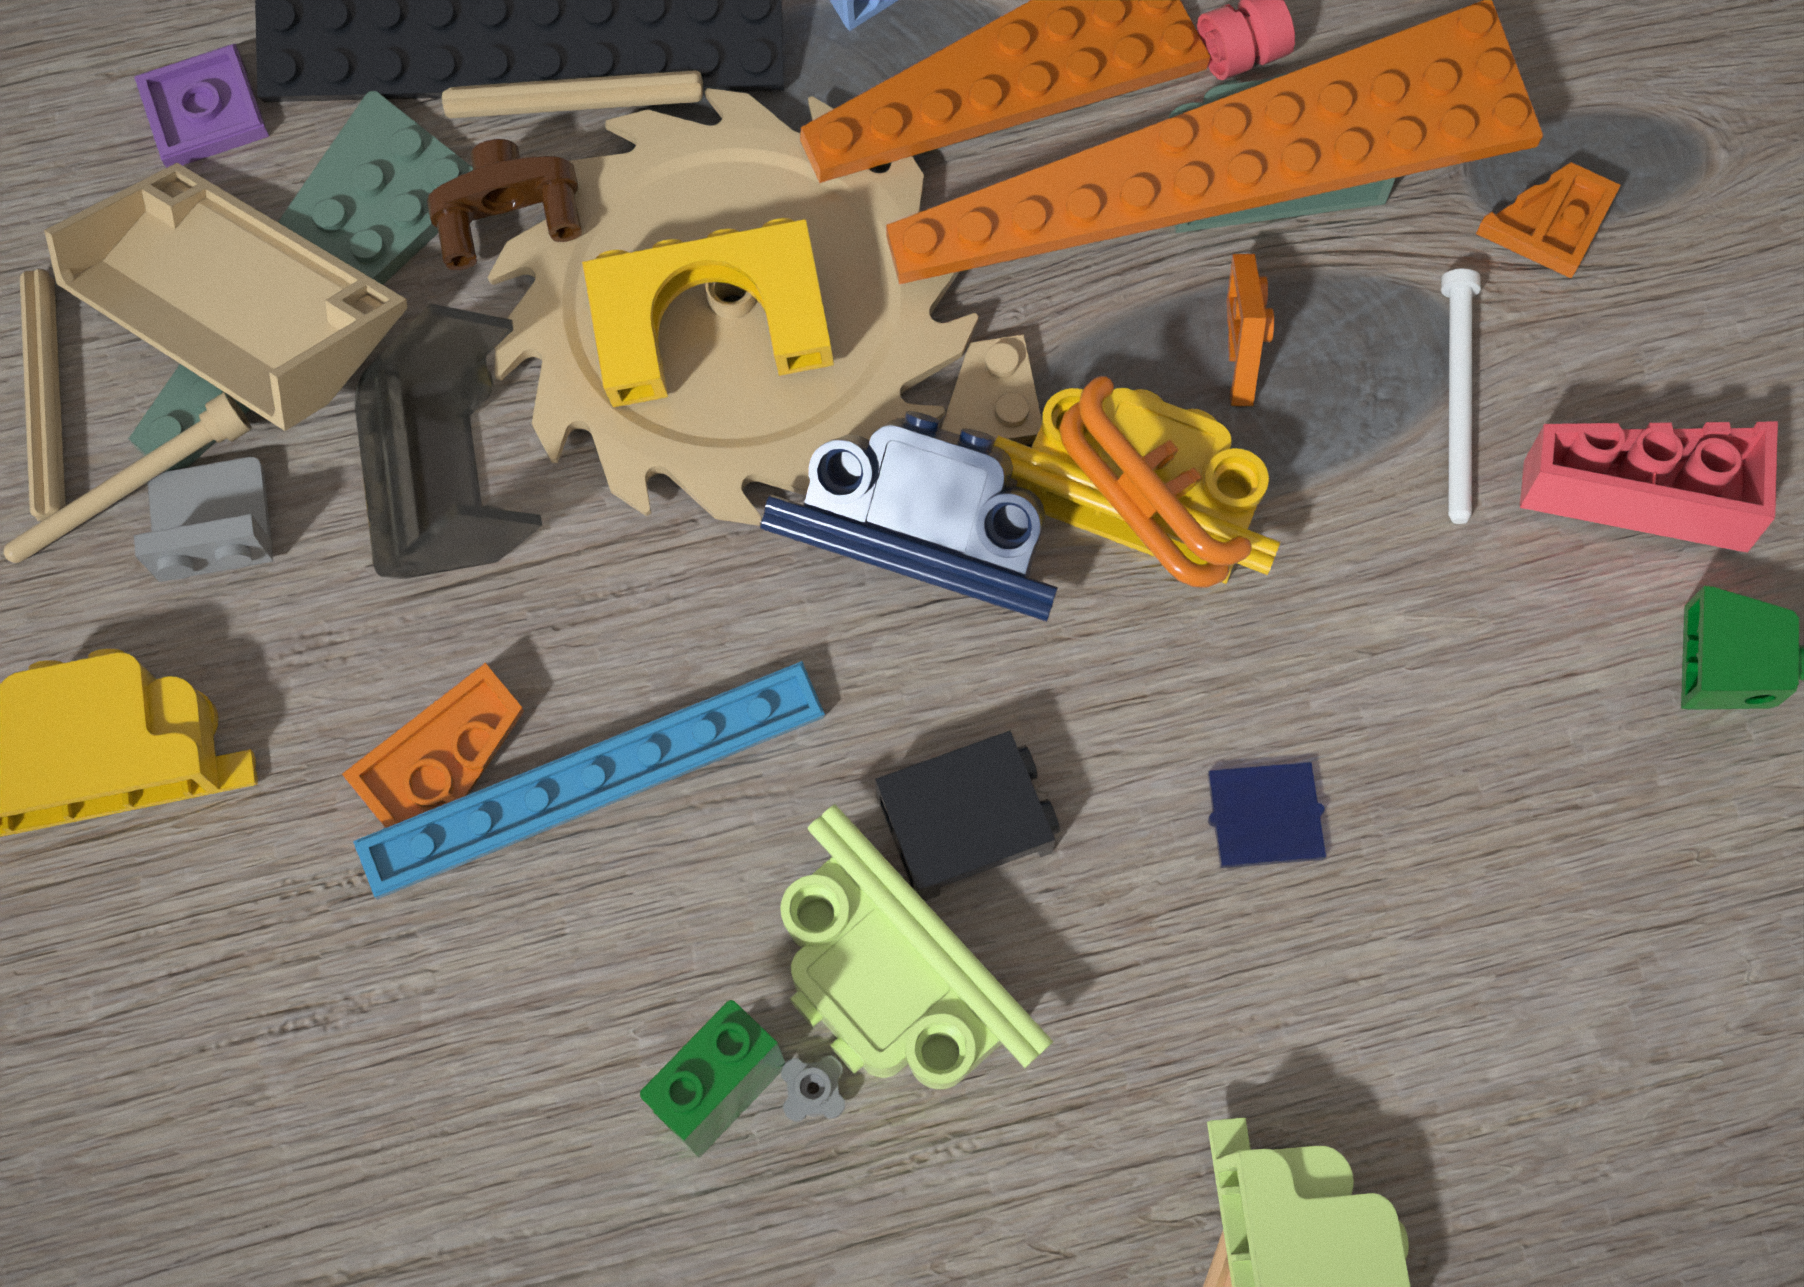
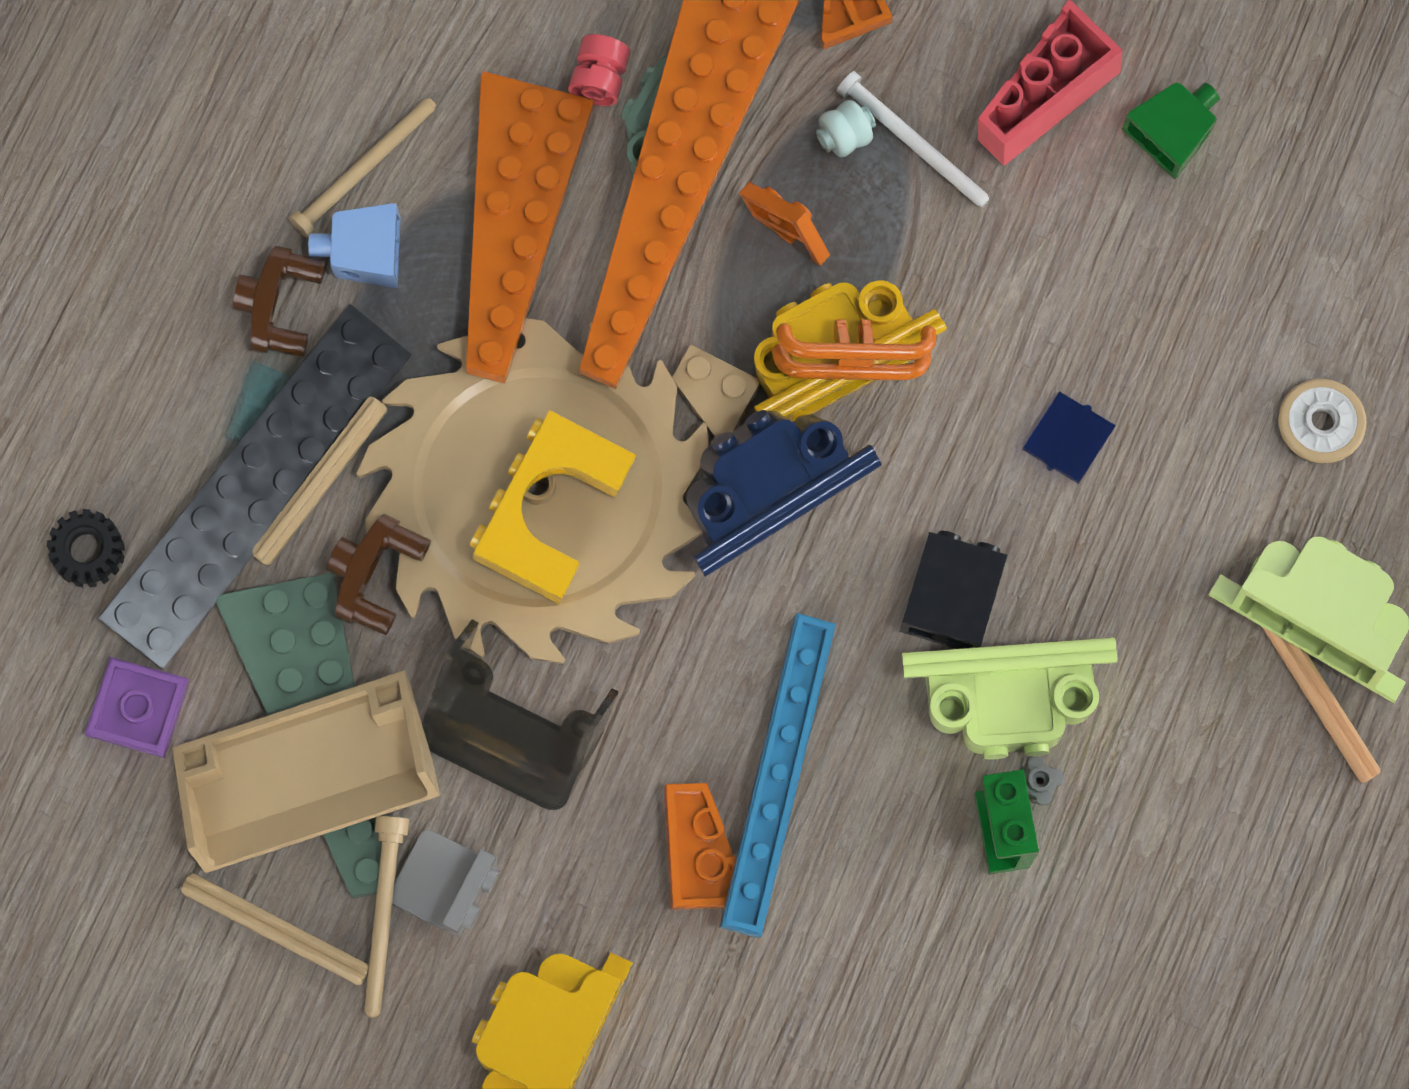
camera: 55 degrees left, 5 degrees up
none -> light aqua piece [816,100,876,157]
none -> wheel [1278,379,1366,463]

